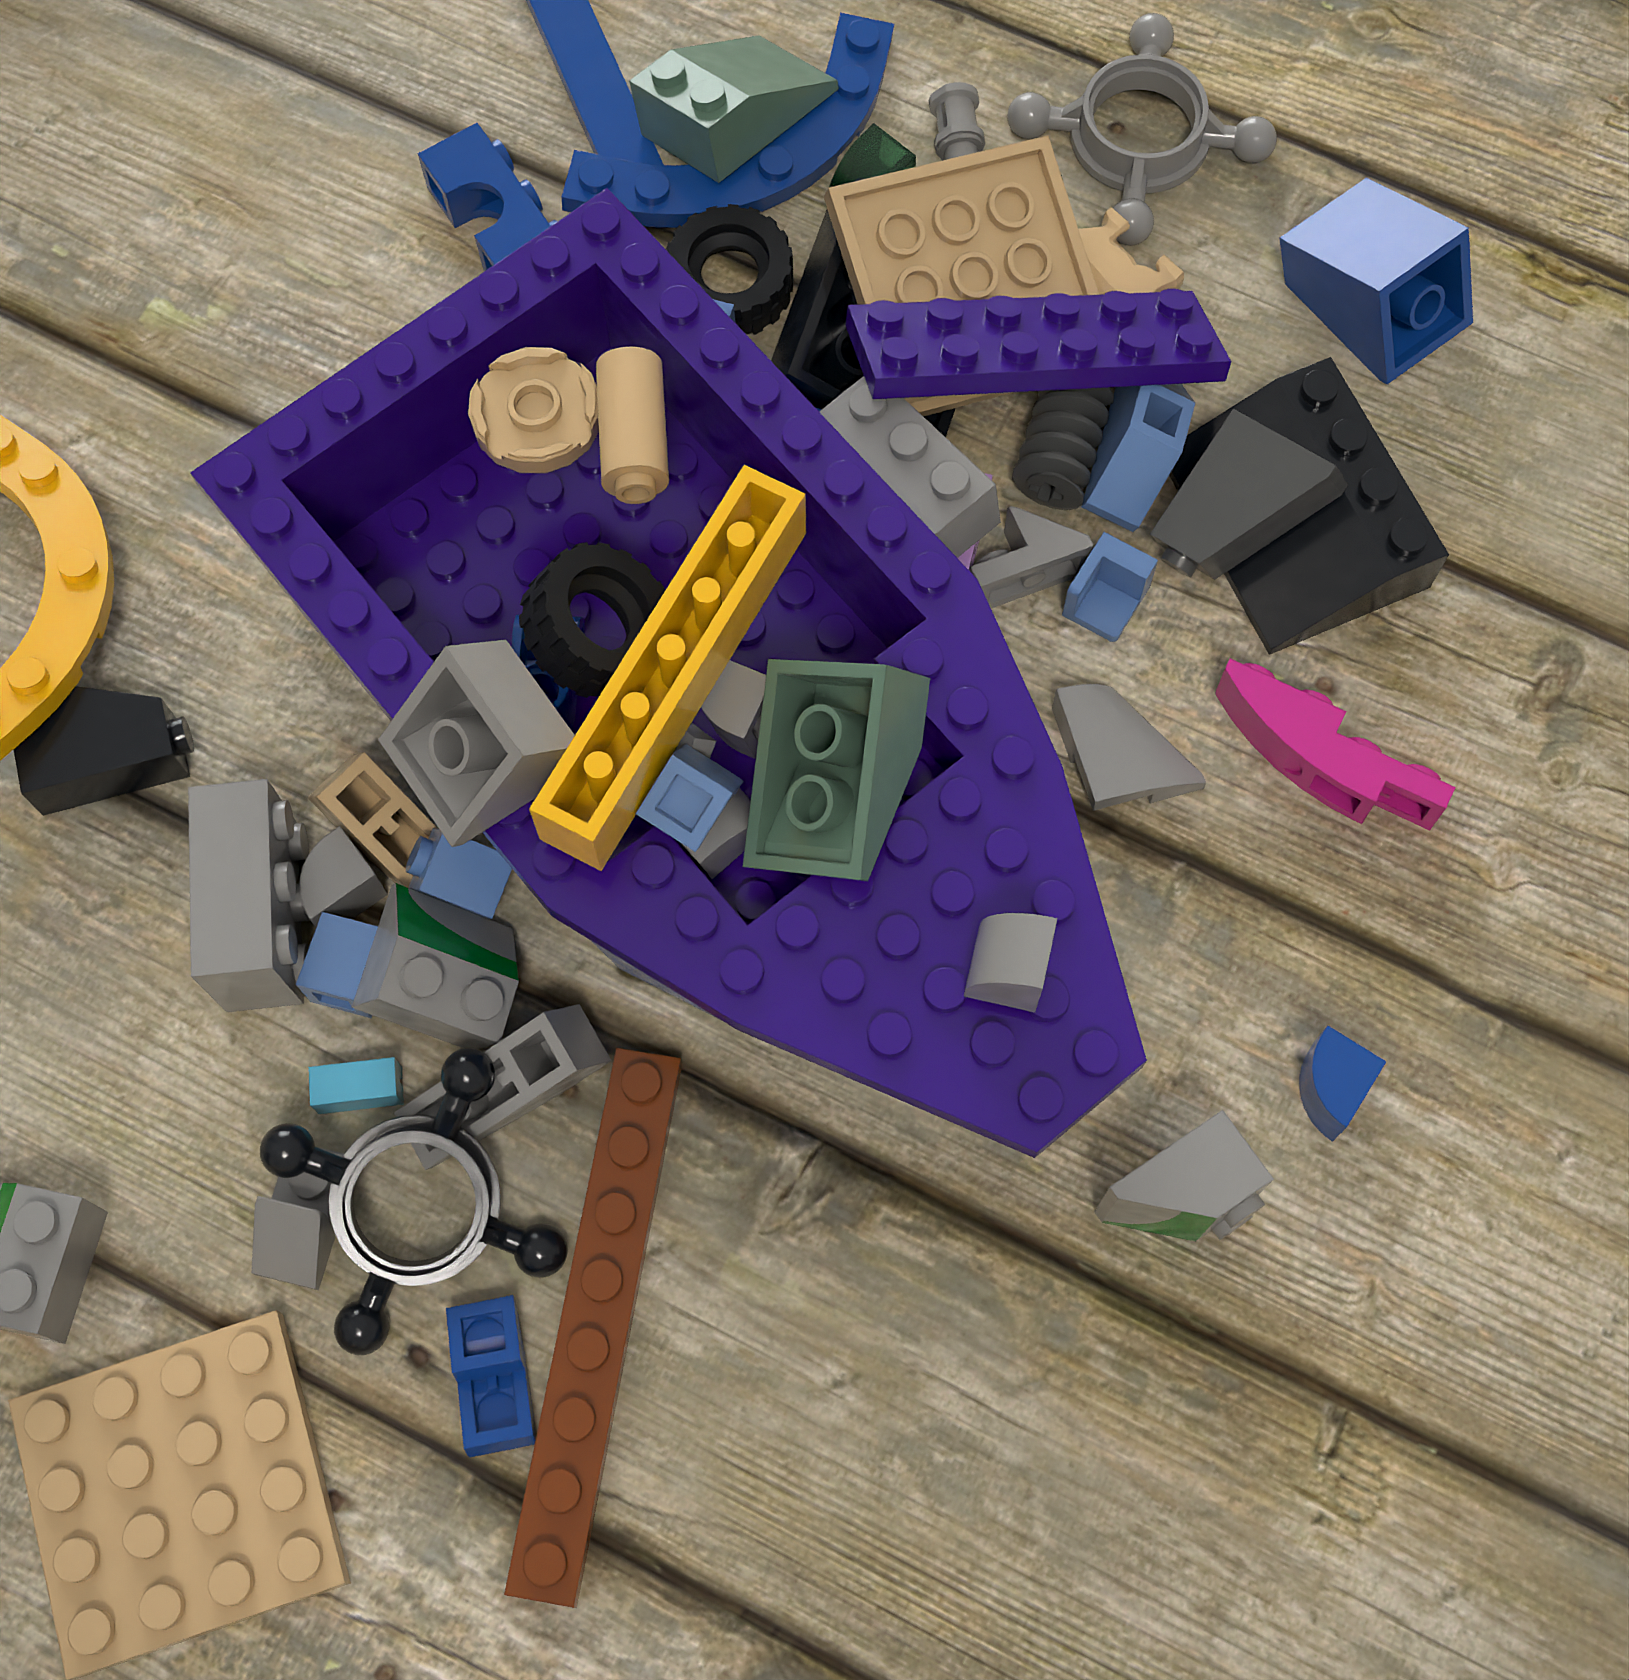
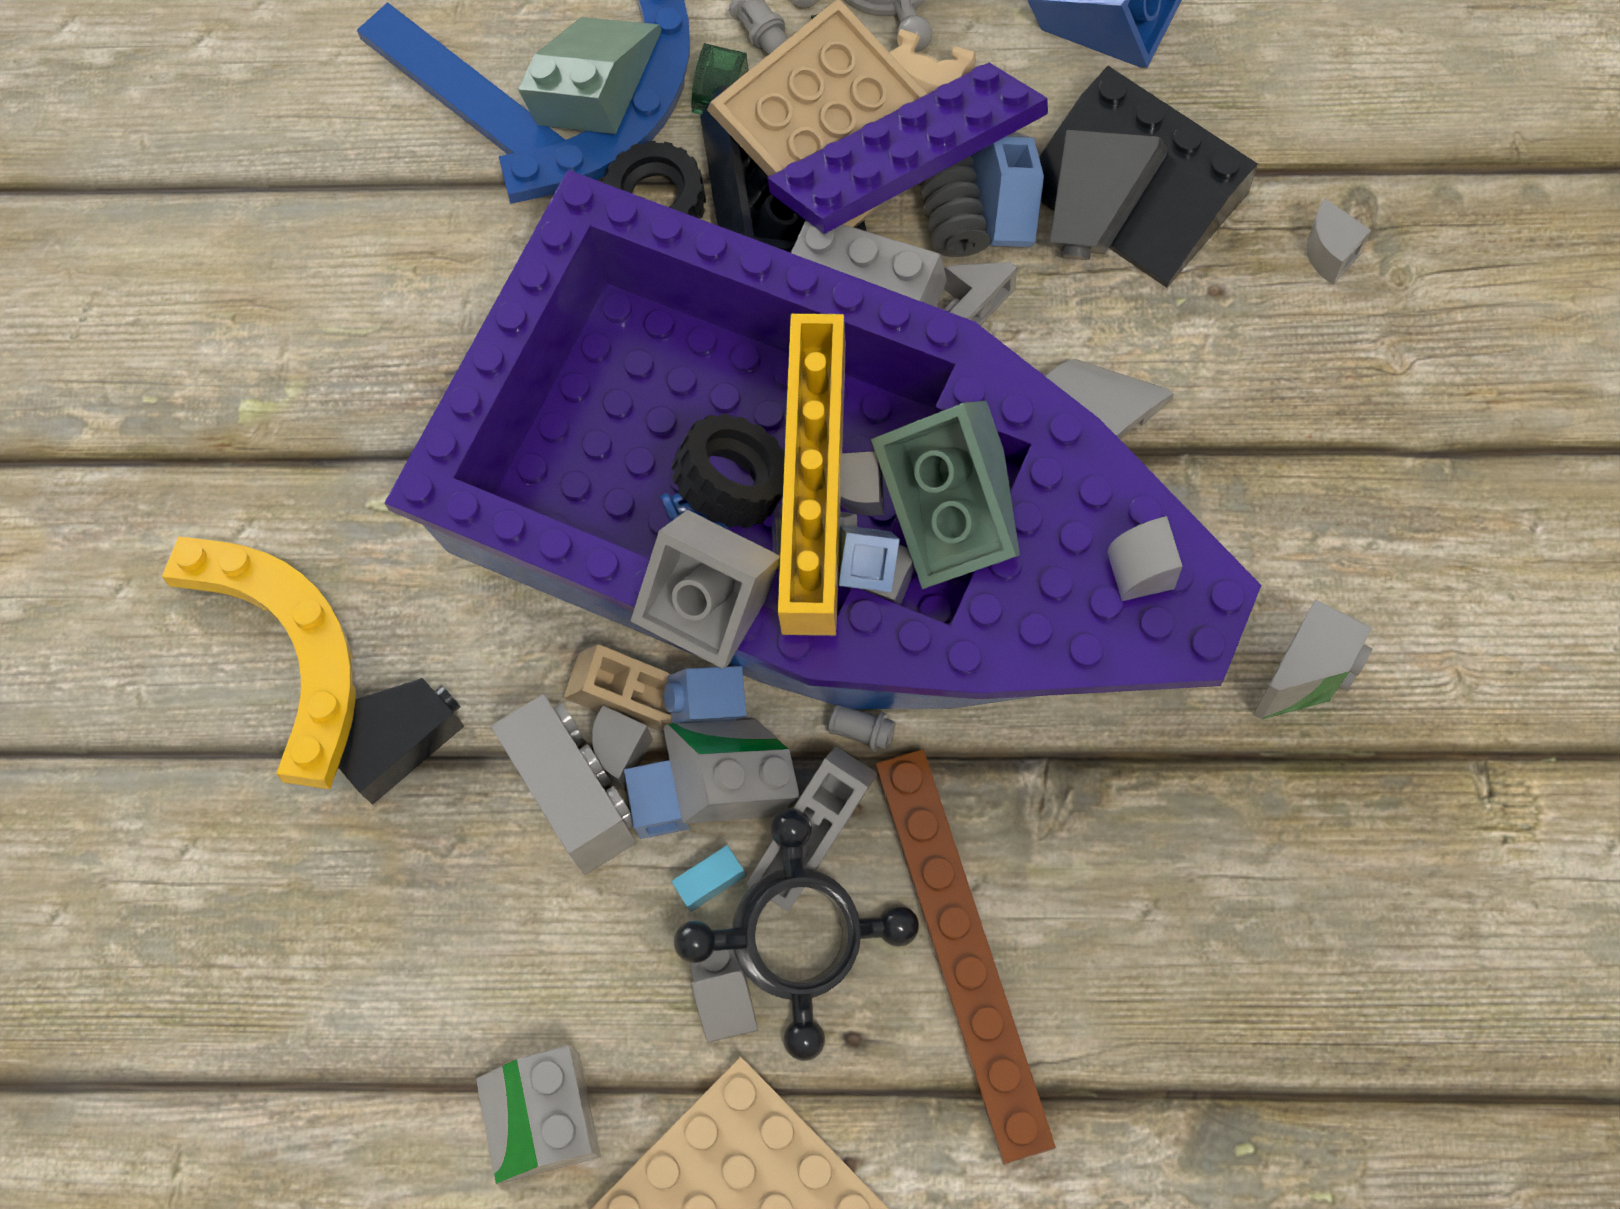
camera: 20 degrees left, 0 degrees up
blue arch [417,123,558,271] -> none
blue slope [446,1295,536,1458] -> none
tan tile [468,347,599,473] -> none
tan brick [596,347,669,504] -> none
medium blue panel [1062,532,1158,642] -> none
dark pink slope [1215,658,1456,831] -> none
blue brick [1299,1026,1386,1142] -> none
none -> light grey pin [829,705,896,752]
none -> light grey brick [1307,198,1371,285]

